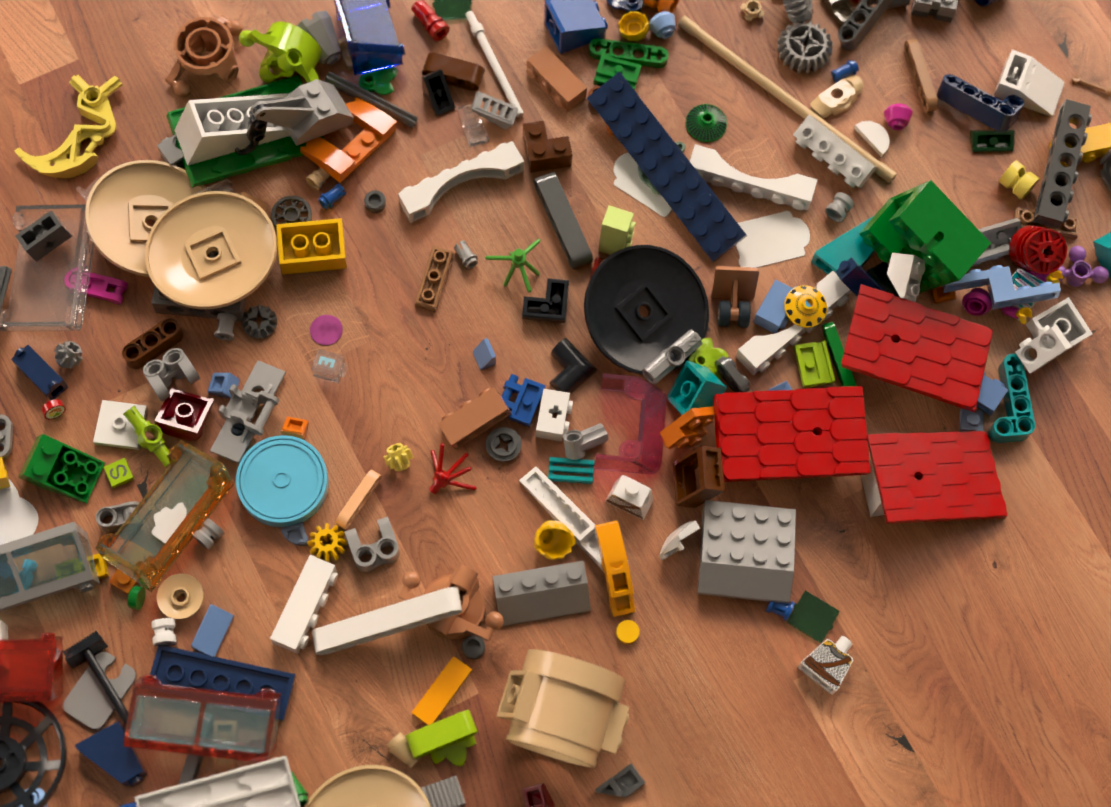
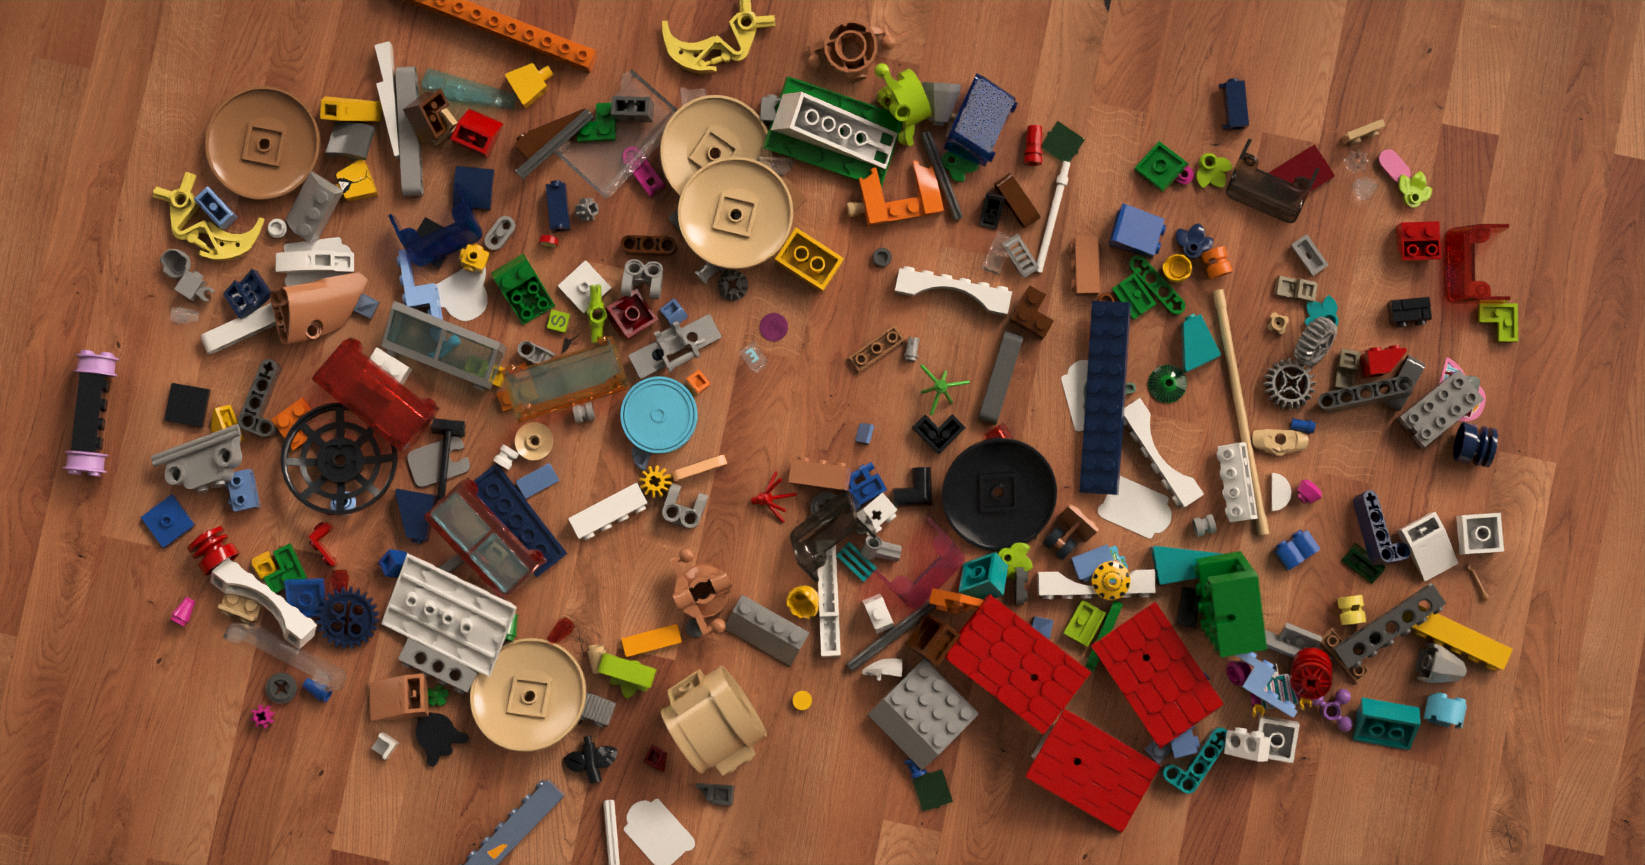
camera: 45 degrees right, 15 degrees up
green tile [128,586,146,610] -> none
white sticker [152,502,188,545] -> none
light grey slope [235,79,354,155] -> none
dark grey wheel [271,196,312,228] -> none
white beam [312,587,462,655] -> none
blue pin [318,184,346,209] -> none
light yellow gear [384,443,413,471] -> none
light orange slope [595,520,636,617] -> none
yellowish green brick [598,205,636,255] -> none
light grey piece [642,329,702,385] -> none
light blue cone [649,12,676,39] -> none
torso [797,636,853,695] -> none
dark blue brick [835,257,884,297] -> none
white slope [887,253,925,302] -> none
medium nougat beam [904,39,938,113] -> none
none -> clear red cone [547,617,575,644]
none -> green plate [577,102,616,143]
none -> clear smoke windscreen [790,490,877,583]
none -> dark grey axle [847,600,937,671]
none -> teal slope [1181,313,1221,373]
none -> blue brick [1273,529,1320,571]
none -> white brick [1456,513,1504,555]

